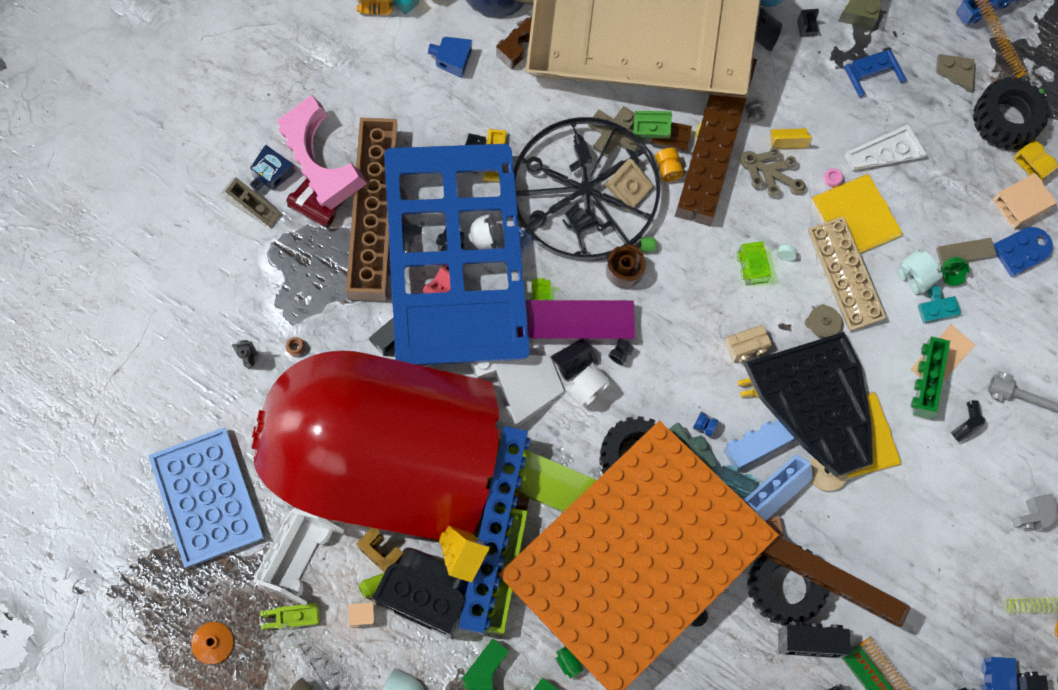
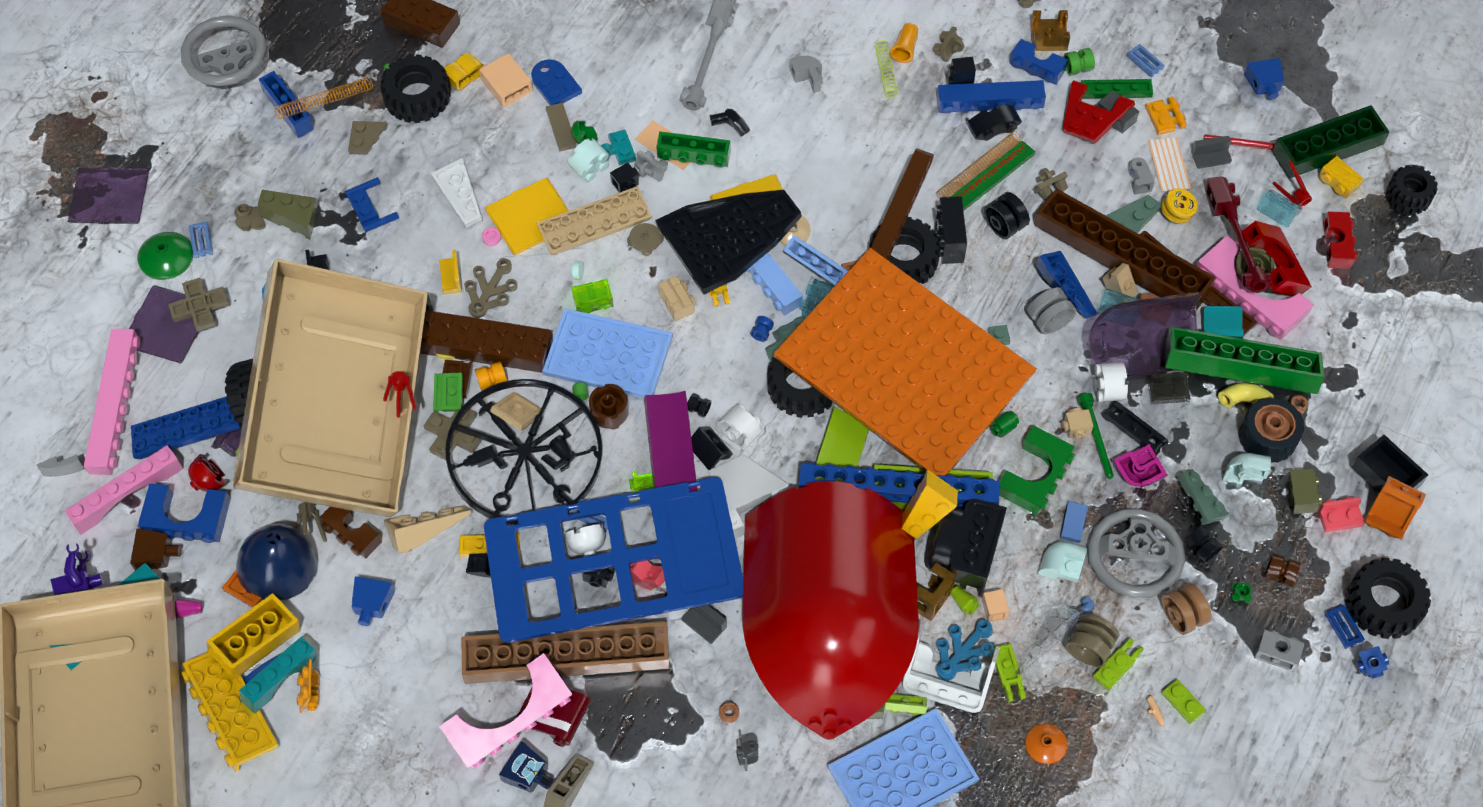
camera: 90 degrees left, 10 degrees down
none -> red plant [383,371,417,418]
none -> tan wedge [384,505,471,553]
none -> light blue plate [542,308,673,398]
none -> black brick [610,162,639,193]
none -> light grey hips [634,150,668,182]
none -> lime plate [884,694,927,715]
none -> dark azure plant [936,620,994,681]
none -> sand green plate [988,325,1010,345]

